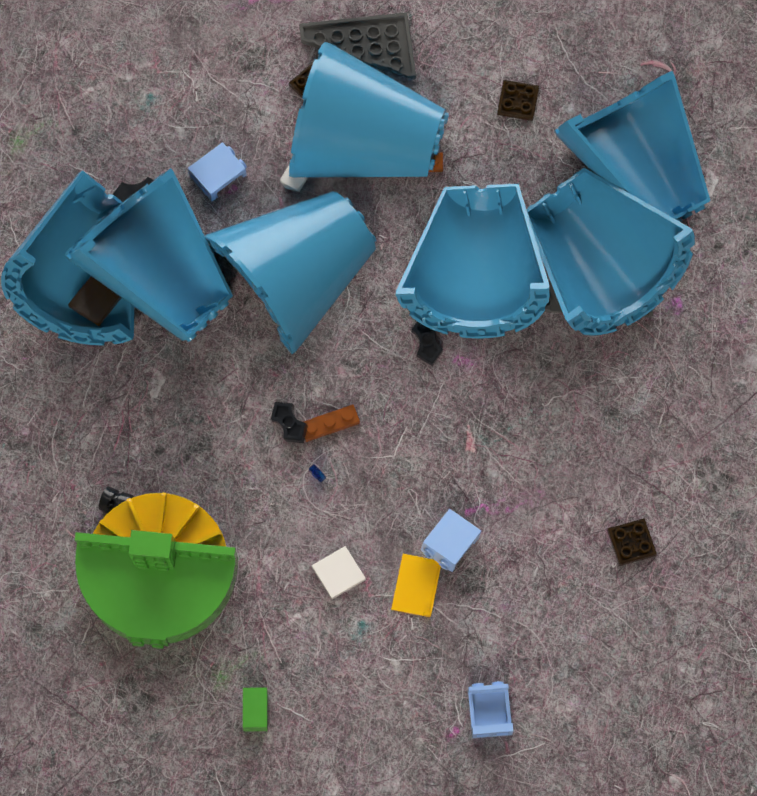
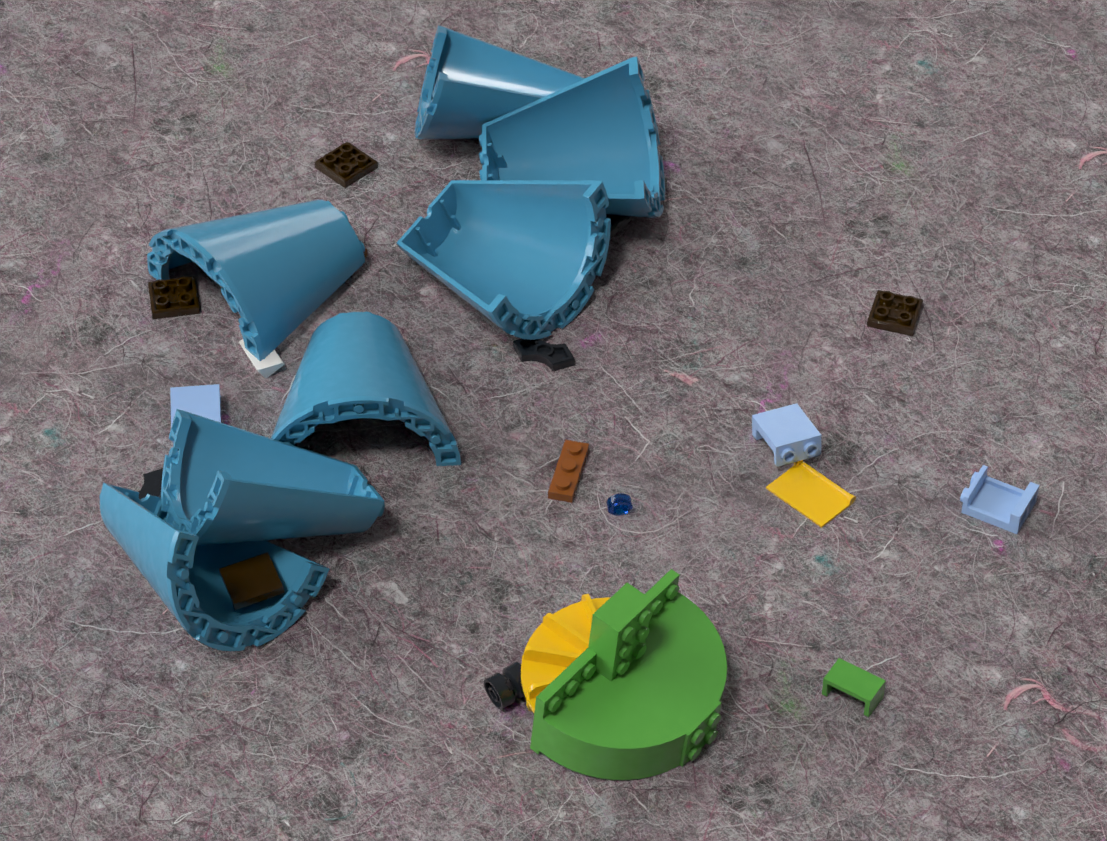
camera: 55 degrees left, 25 degrees down
black tile [271,402,308,443] -> none
dark grey wing [299,12,416,79] -> none
white tile [312,546,366,599] -> none

